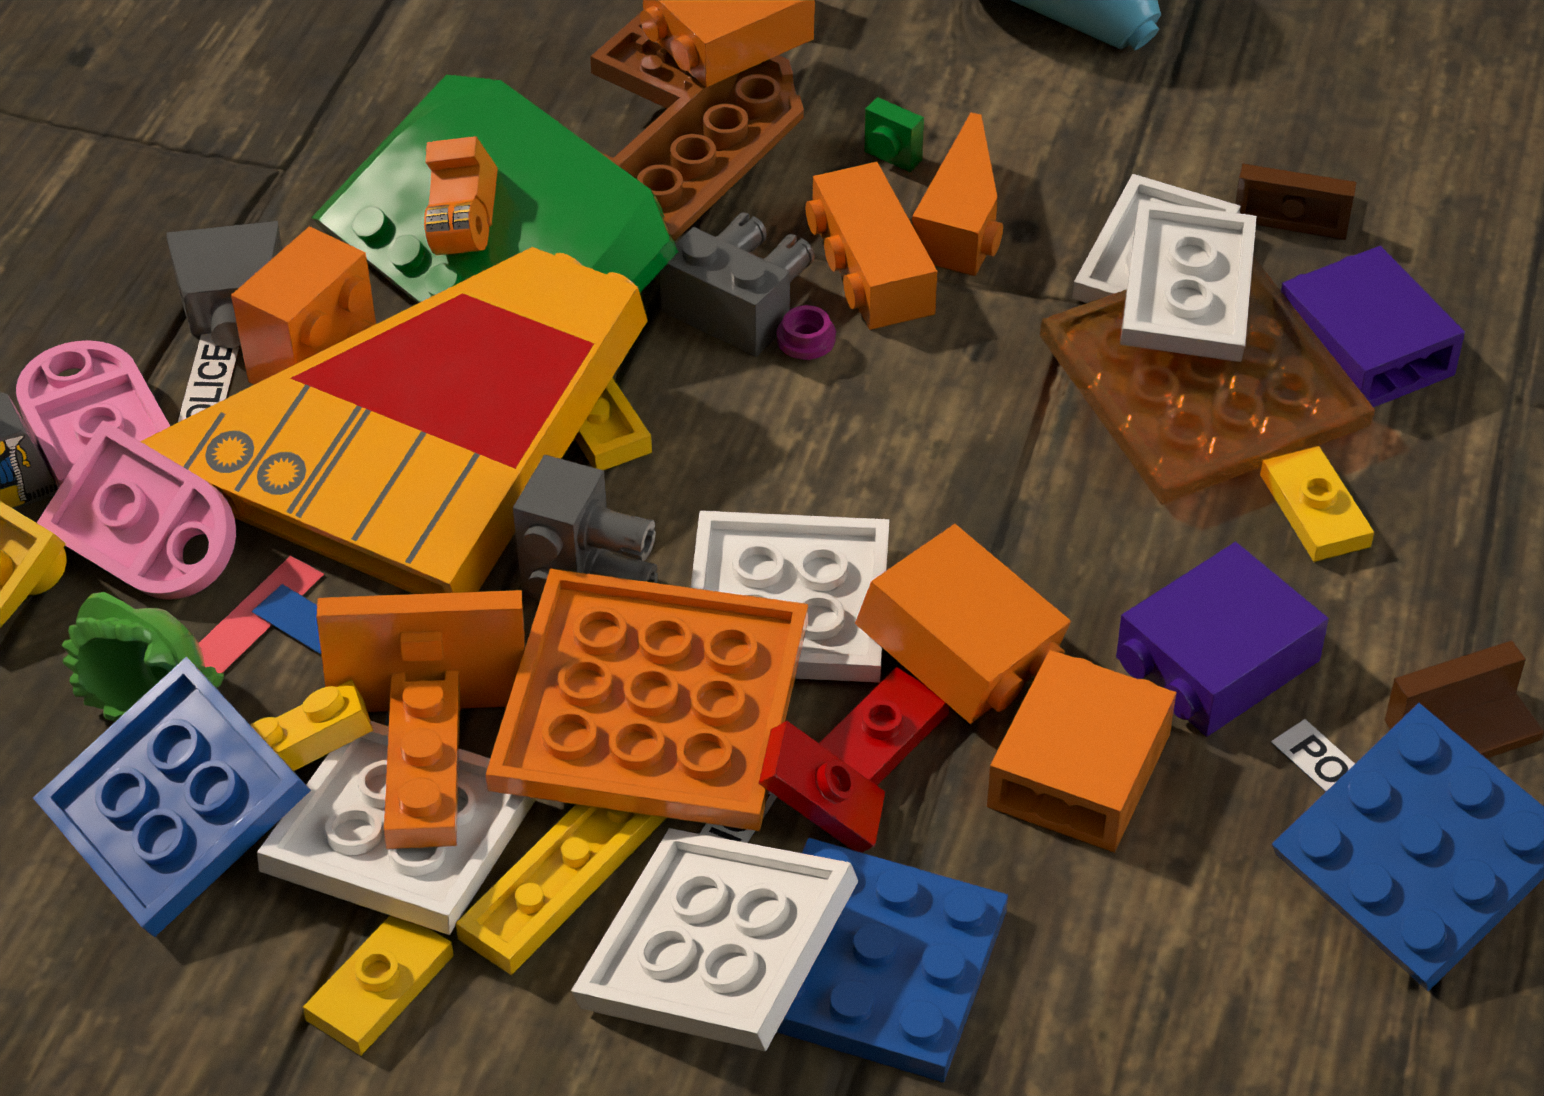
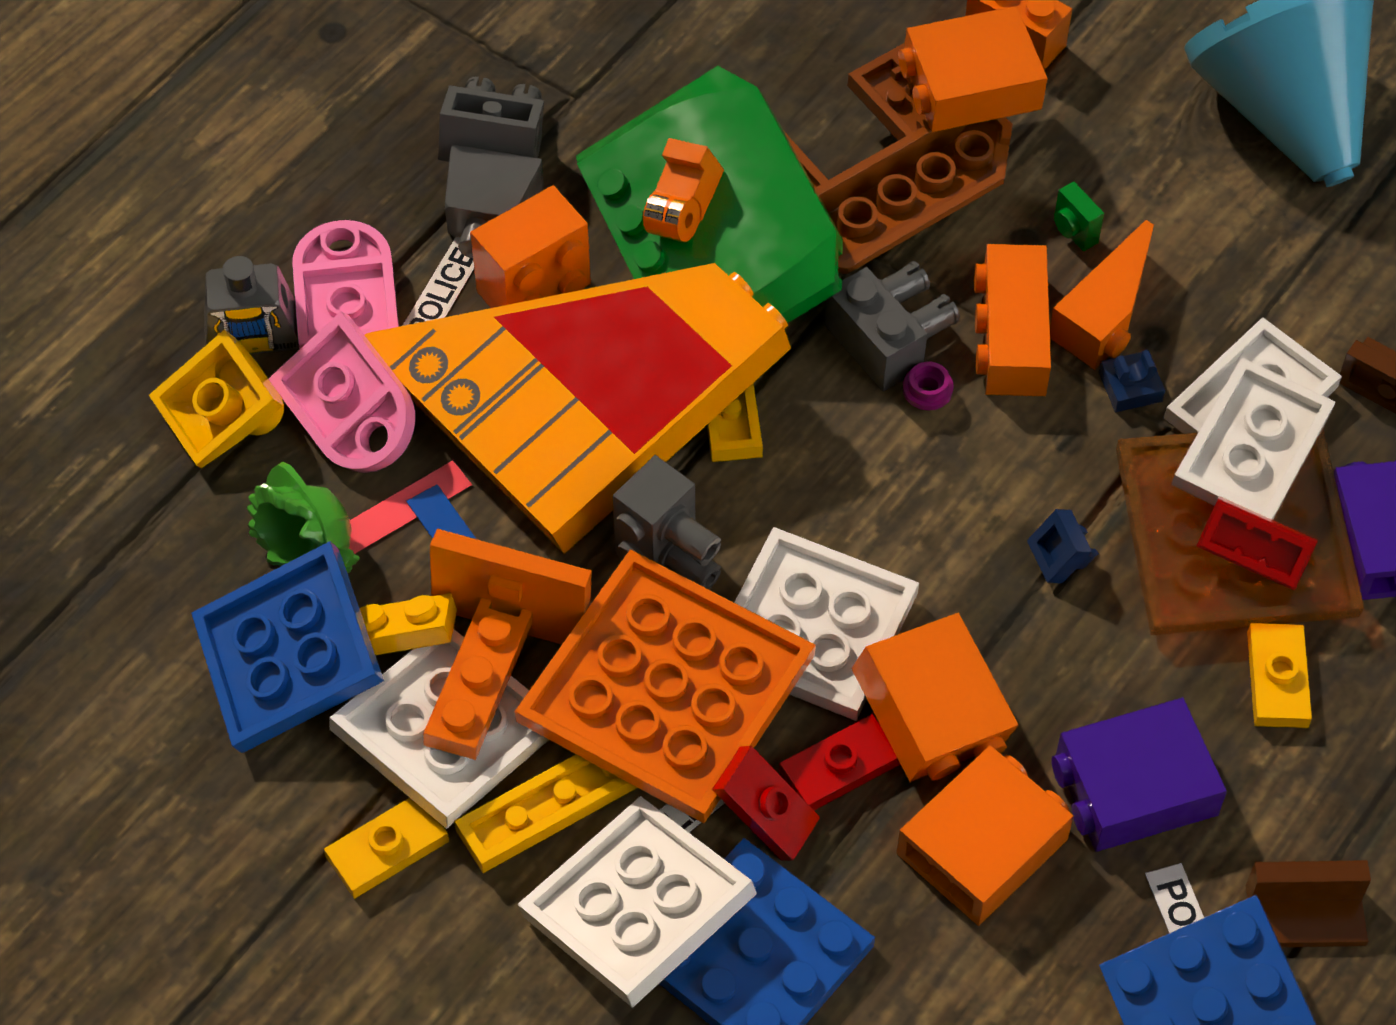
camera: 20 degrees right, 10 degrees up
none -> dark grey brick [438,77,544,162]
none -> dark blue tile [1027,509,1099,583]
none -> dark blue tile [1098,350,1165,413]
none -> red plate [1196,496,1318,591]

